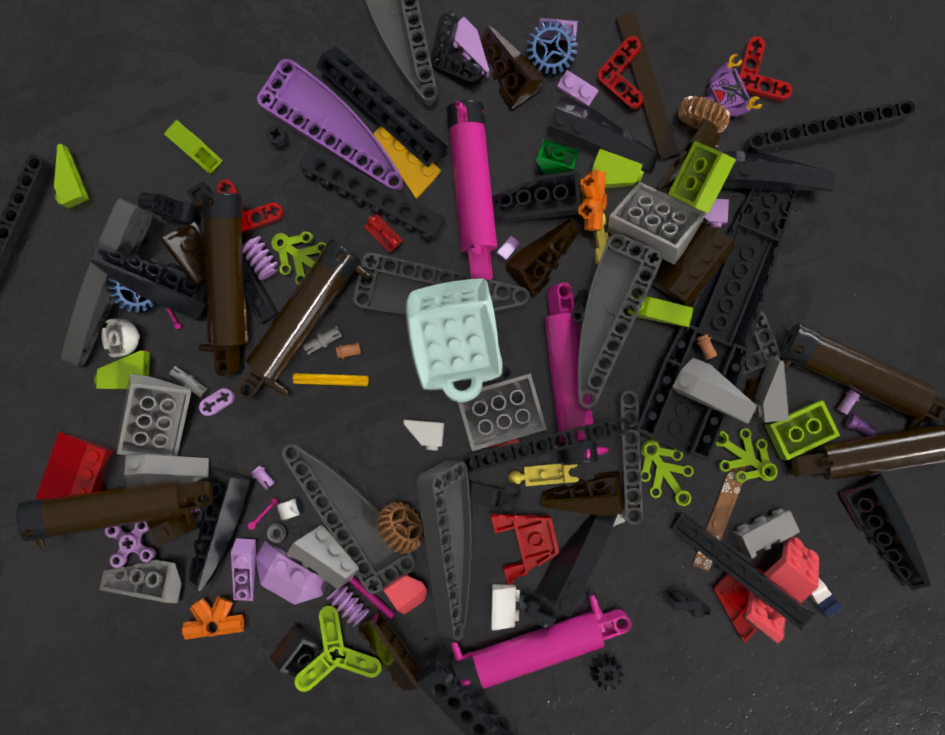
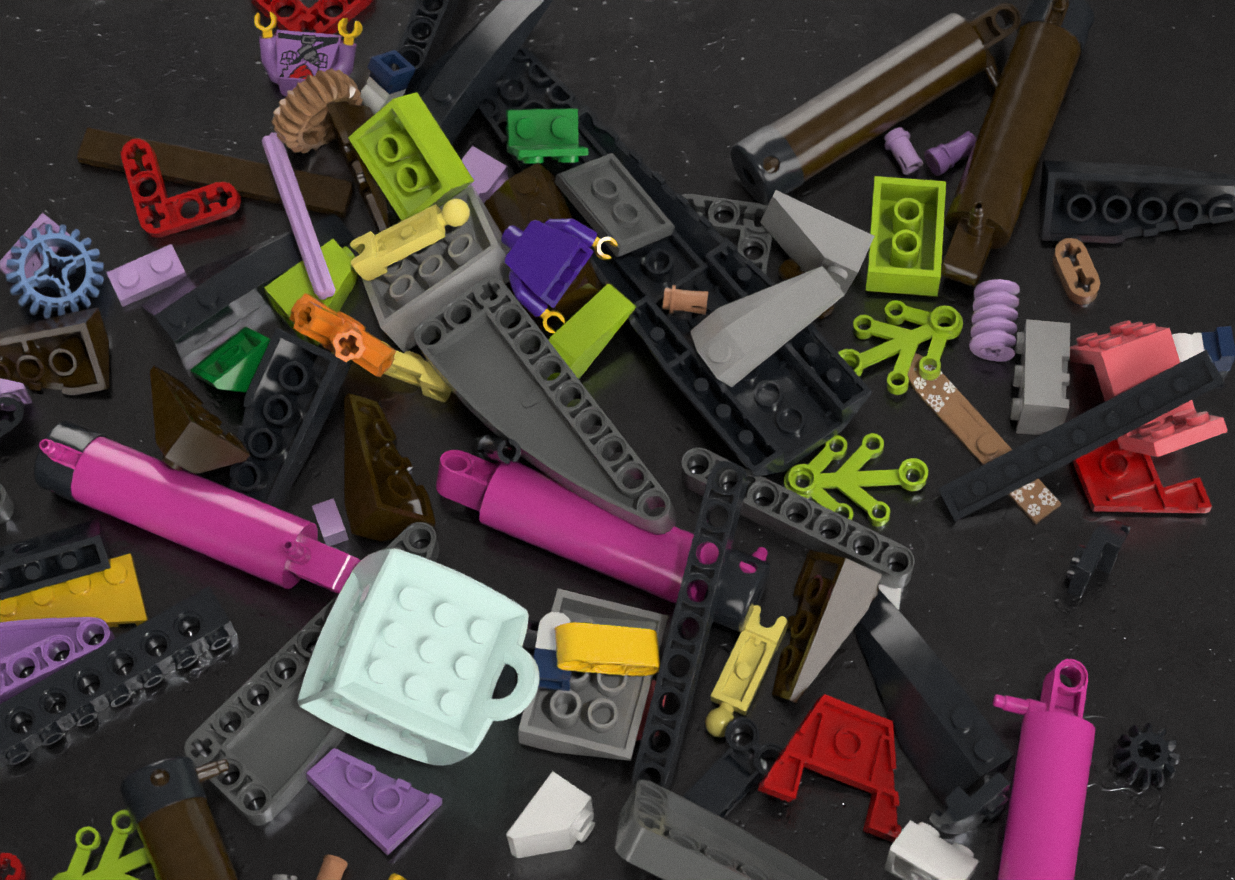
camera: 60 degrees left, 20 degrees down
red hinge [363,214,403,254] -> none
none -> dark brown wedge [150,365,250,474]
none -> lavender axle [262,133,335,300]
none -> medium lavender wing [306,748,443,855]
none -> light yellow plate [350,199,470,281]
none -> dark blue leg [360,50,416,115]
none -> dark purple torso [501,218,617,333]
none -> green bracket [506,108,588,164]
none -> leg [534,612,572,692]
none -> dark grey tile [555,153,675,257]
none -> yellow beam [555,622,660,676]
none -> lavender piece [969,279,1020,362]
none -> medium nougat beam [1053,238,1100,305]

